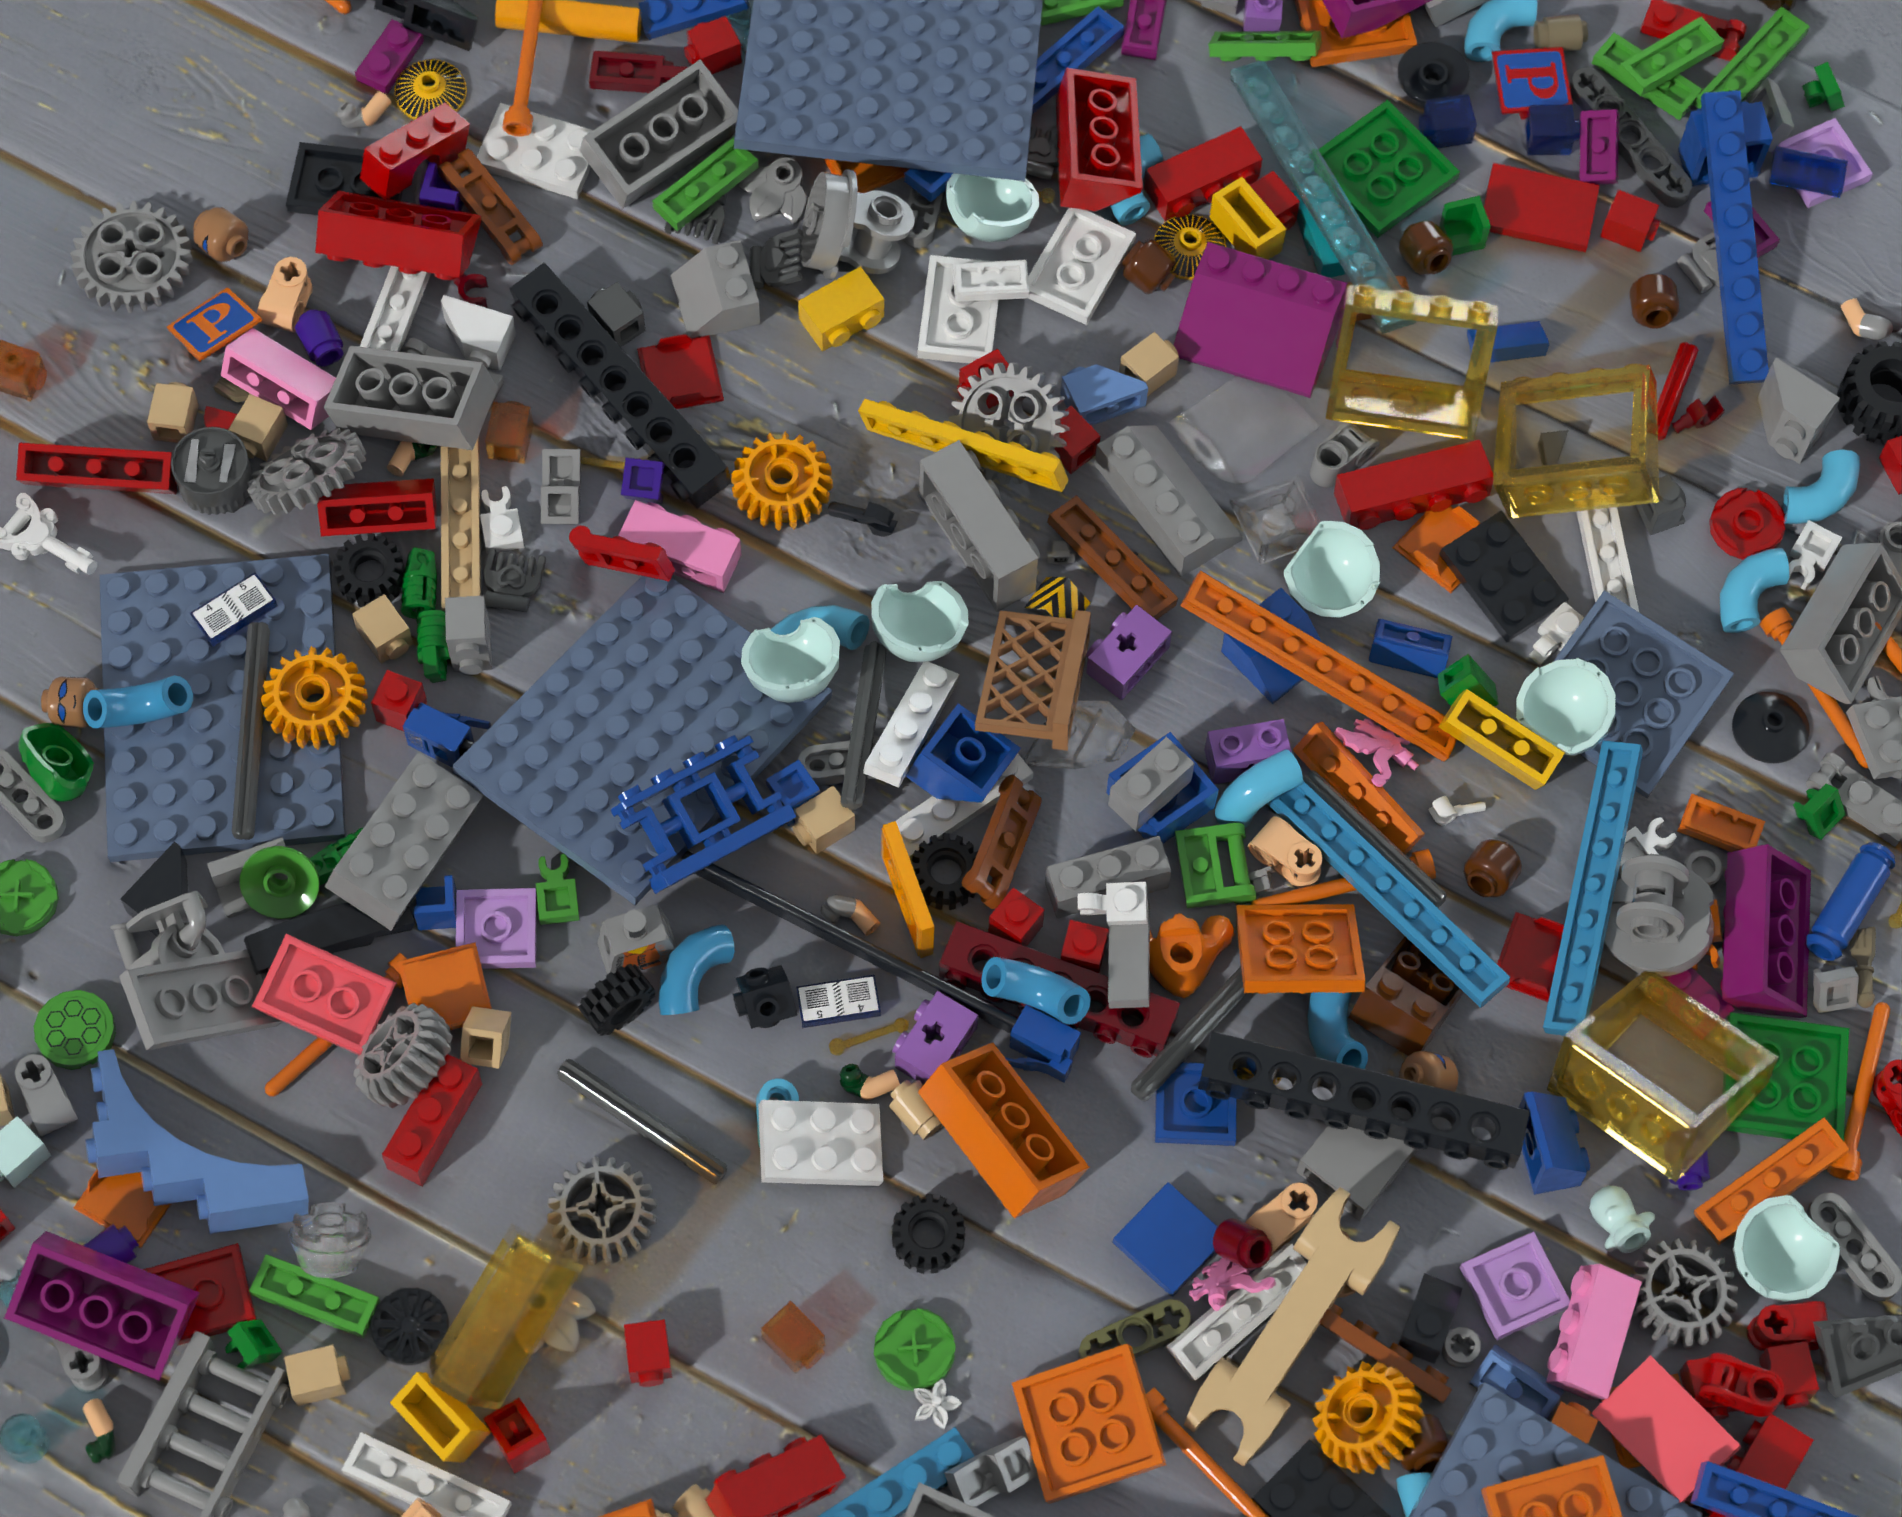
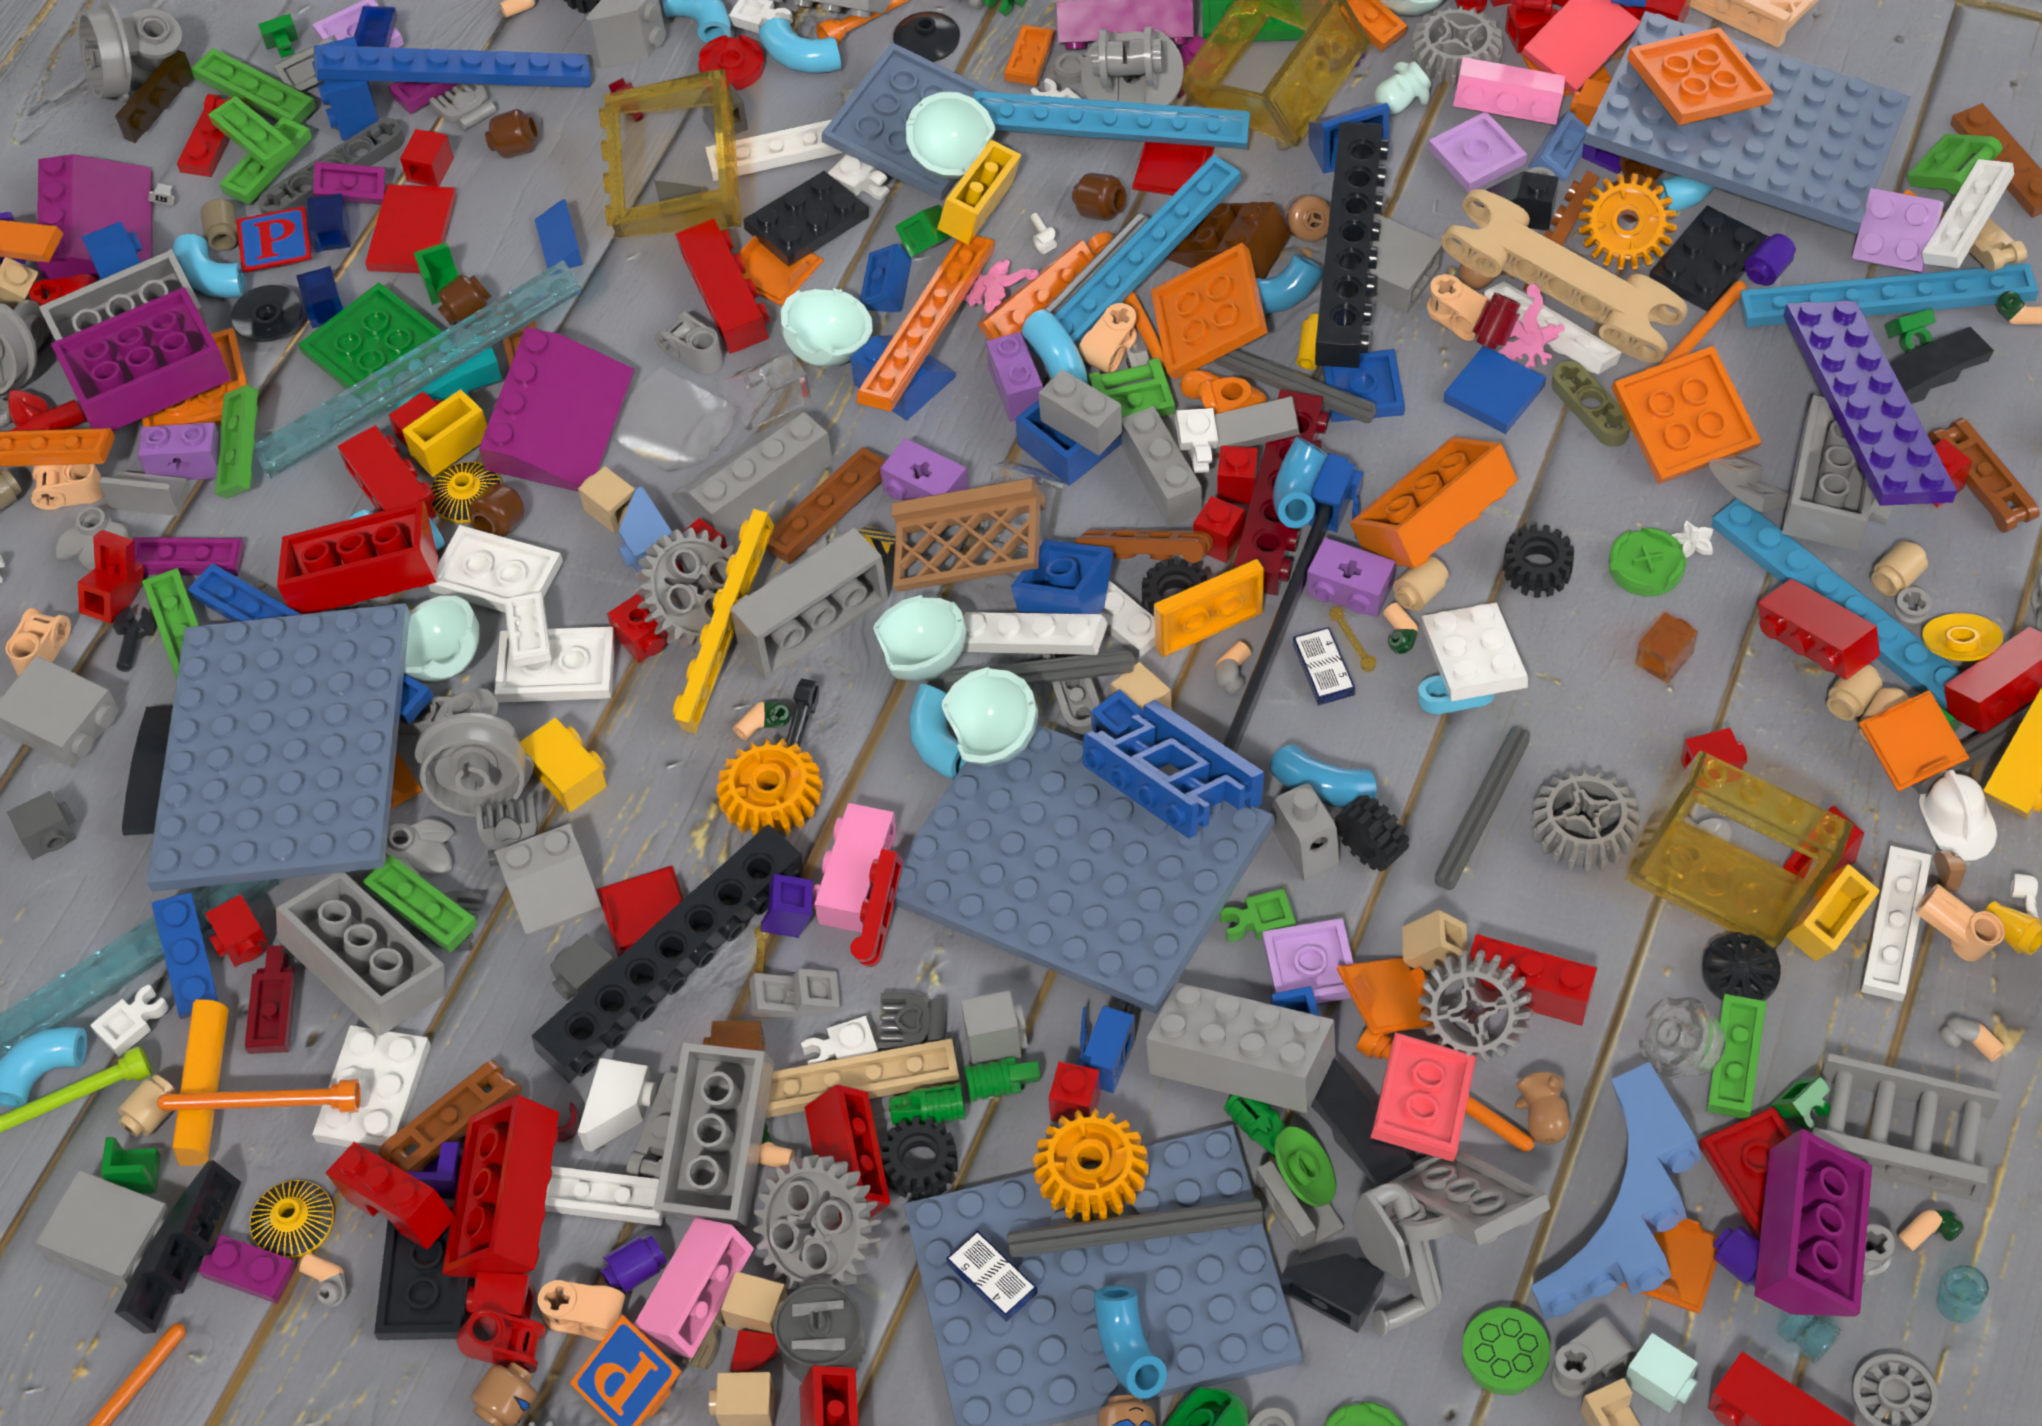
camera: 90 degrees left, 10 degrees down
tan brick [284,1345,351,1406] -> none
tan brick [352,594,413,664] -> none
black brick [732,965,797,1029] -> none
clear yellow windscreen [1325,284,1498,440] -> none
red axle [1646,342,1699,440] -> none
none -> red piece [457,1308,546,1373]
none -> red brick [466,1271,536,1329]
none -> arm [733,702,791,741]
none -> medium nougat animal [1515,1072,1571,1145]

